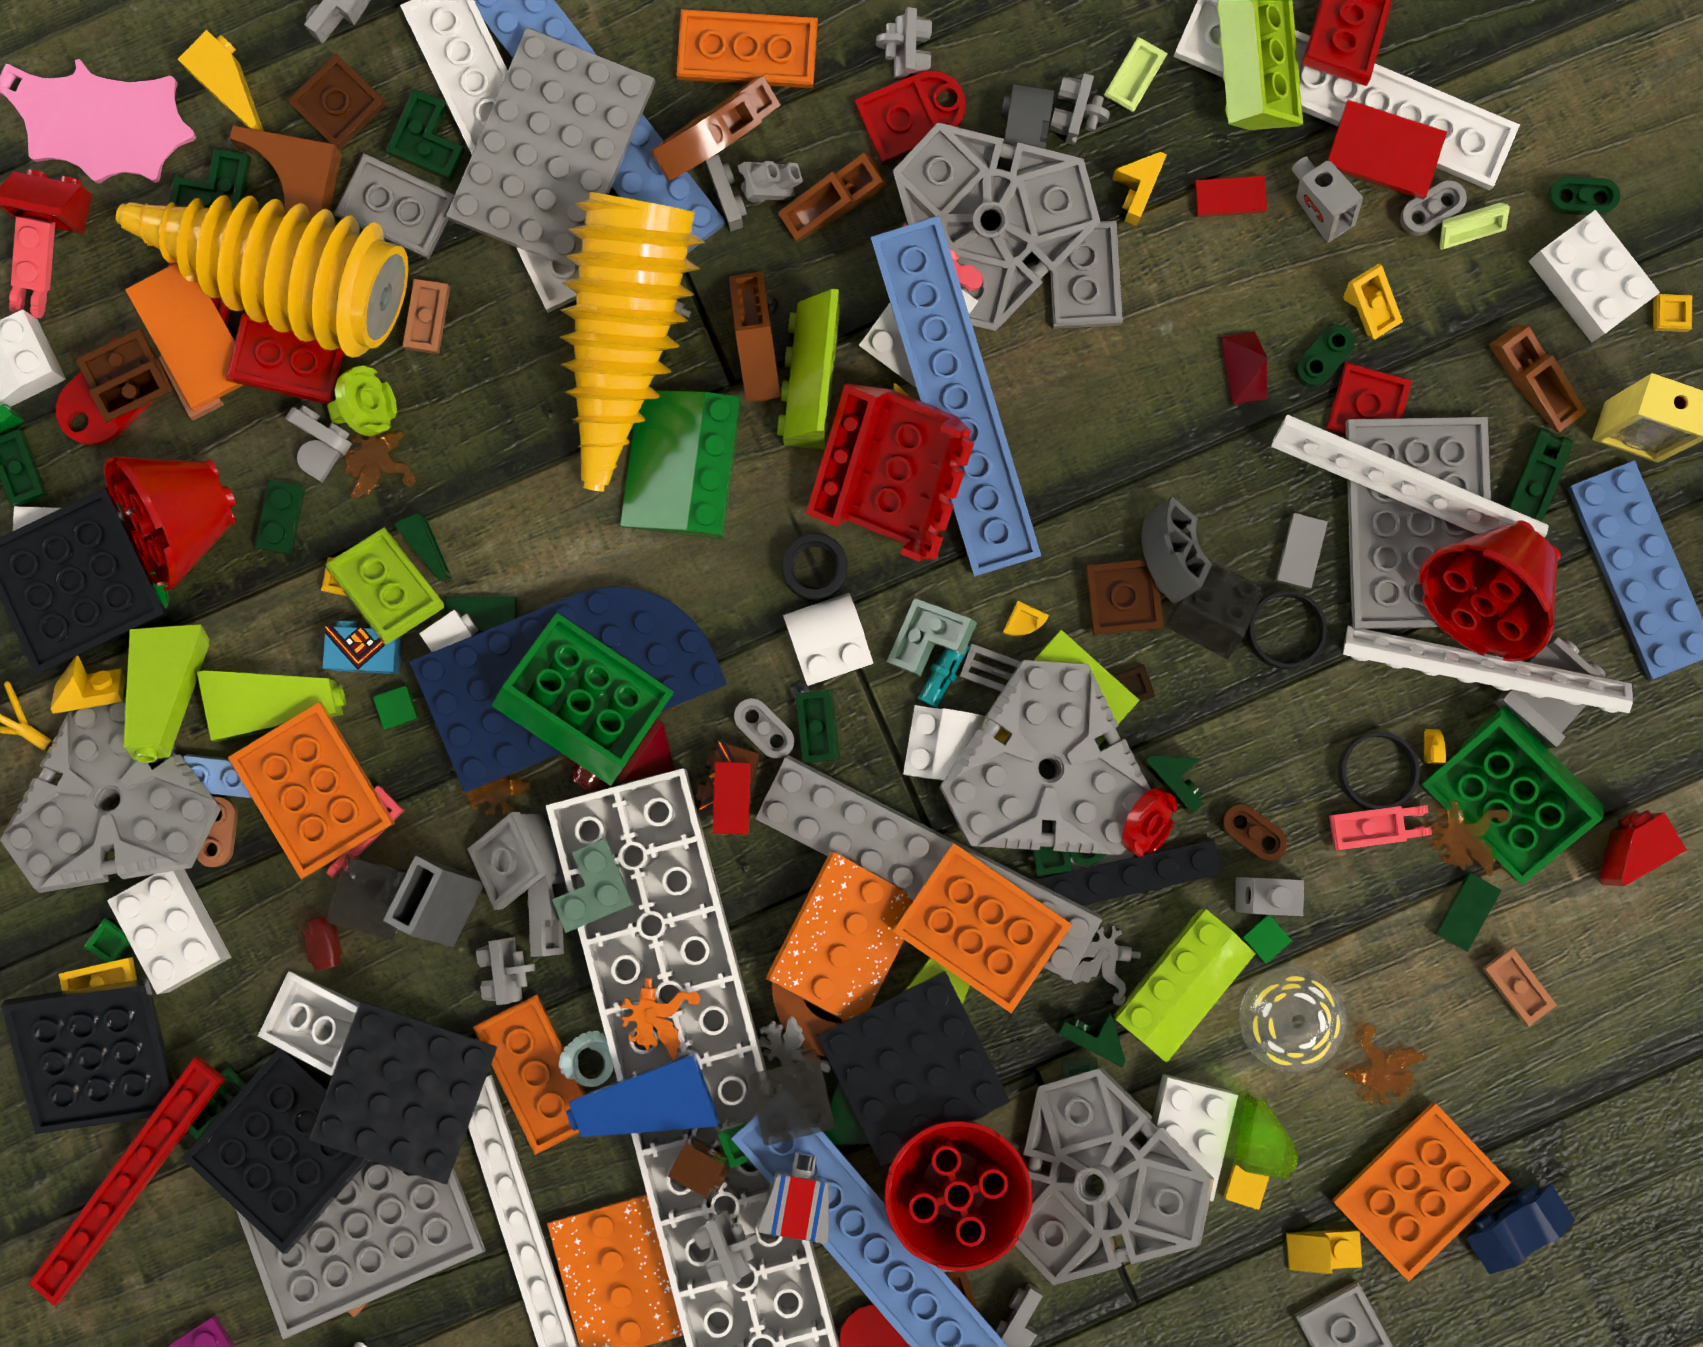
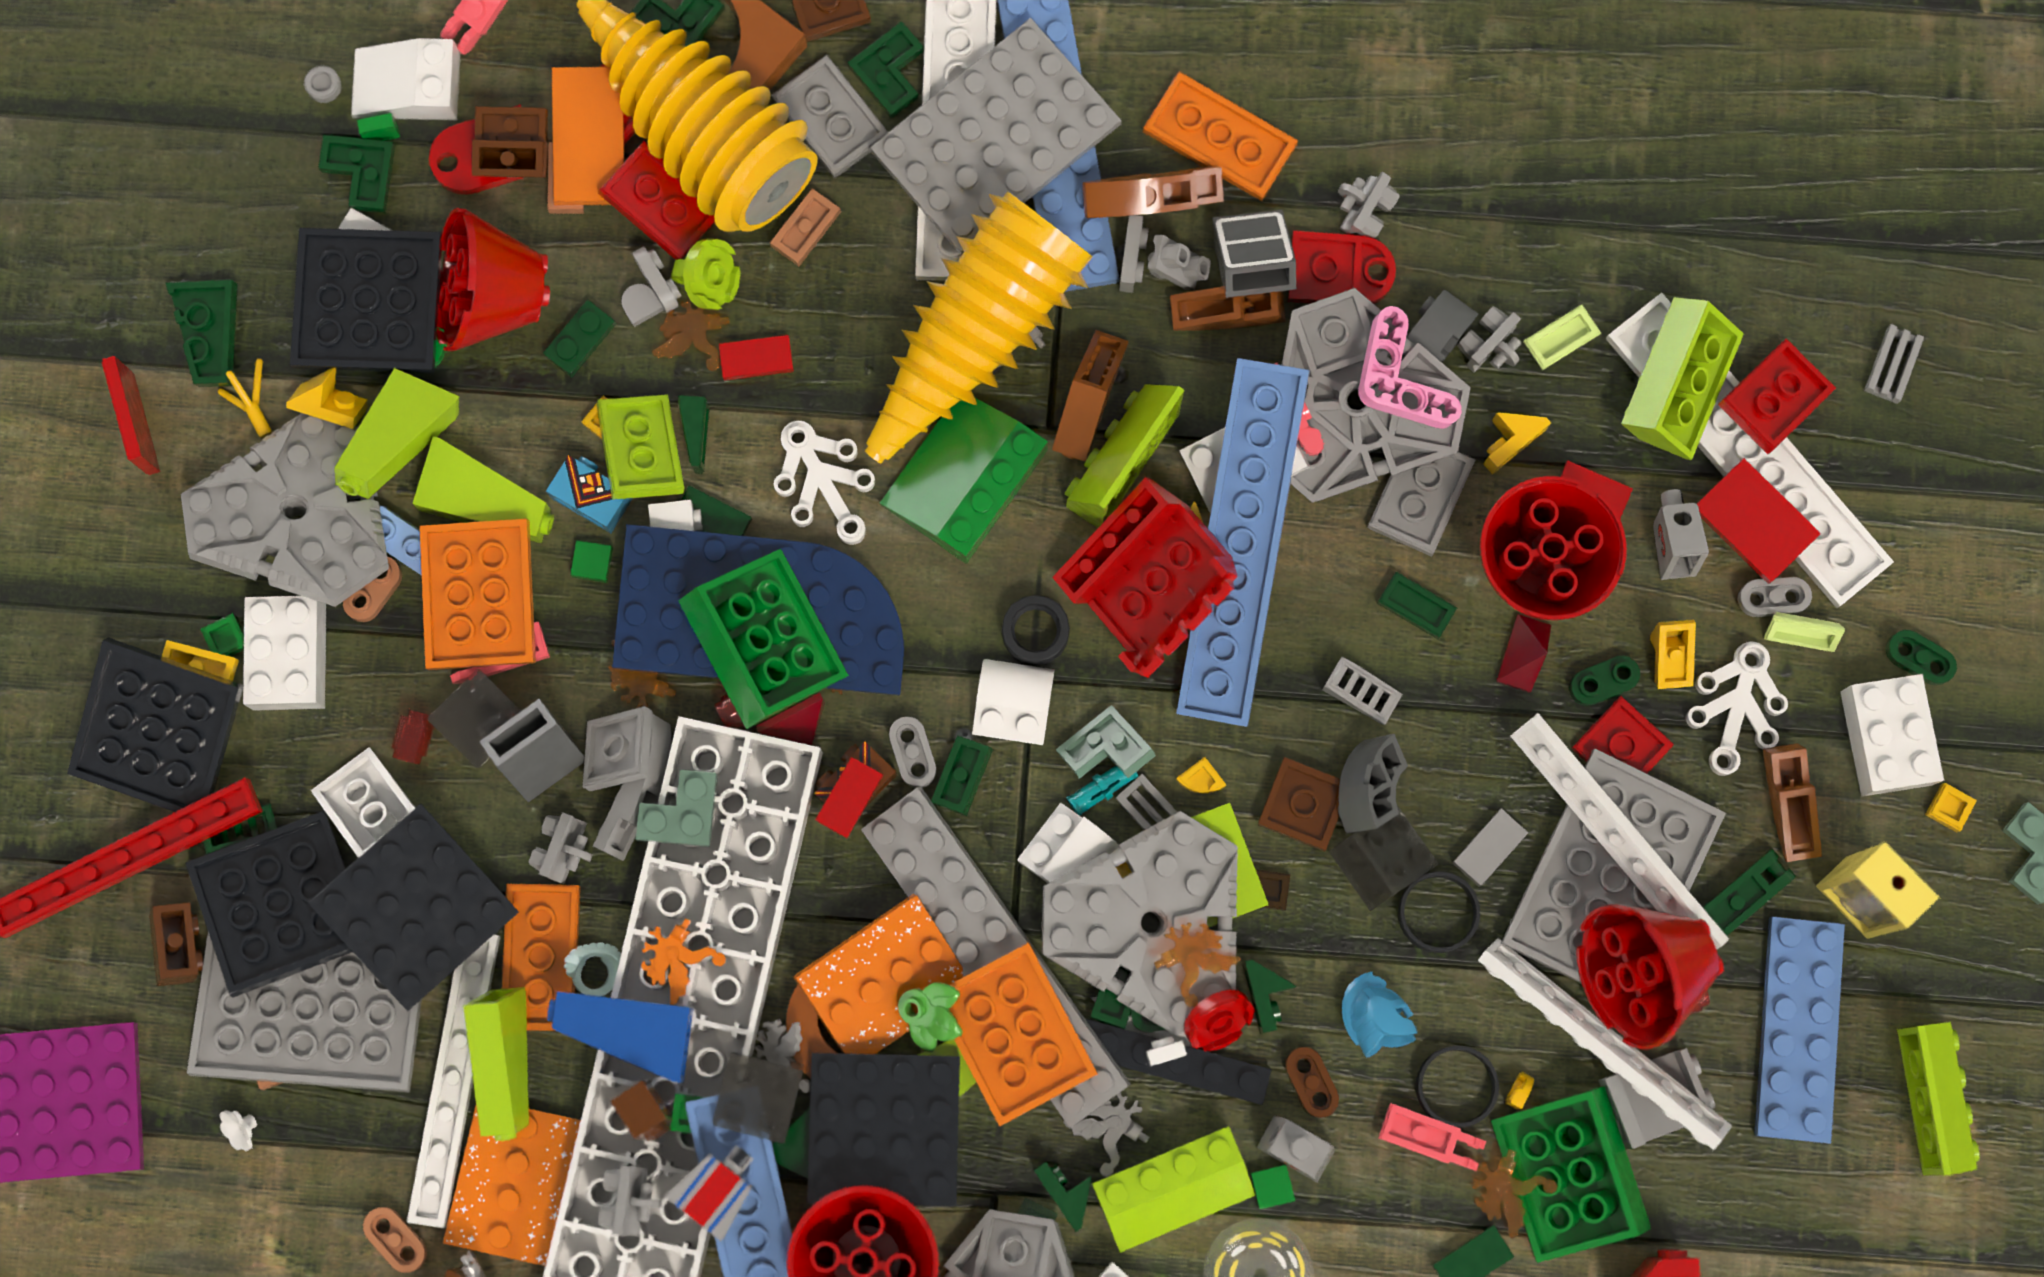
camera: 25 degrees right, 5 degrees down
none -> reddish brown brick [149,902,203,986]
none -> lime slope [463,987,529,1141]
none -> red tile [719,335,794,381]
none -> white plant [774,421,875,545]
none -> bright green plate [898,982,963,1052]
none -> white plate [1145,1036,1187,1066]
none -> clear orange piece [1154,922,1241,1008]
none -> dark grey brick [1213,209,1296,298]
none -> light grey slope [1322,656,1403,726]
none -> dark azure helmet [1342,971,1417,1058]
none -> bright pink beam [1358,306,1462,429]
none -> dark green tile [1377,572,1457,639]
none -> red cone [1480,476,1627,621]
none -> white plant [1685,642,1788,776]

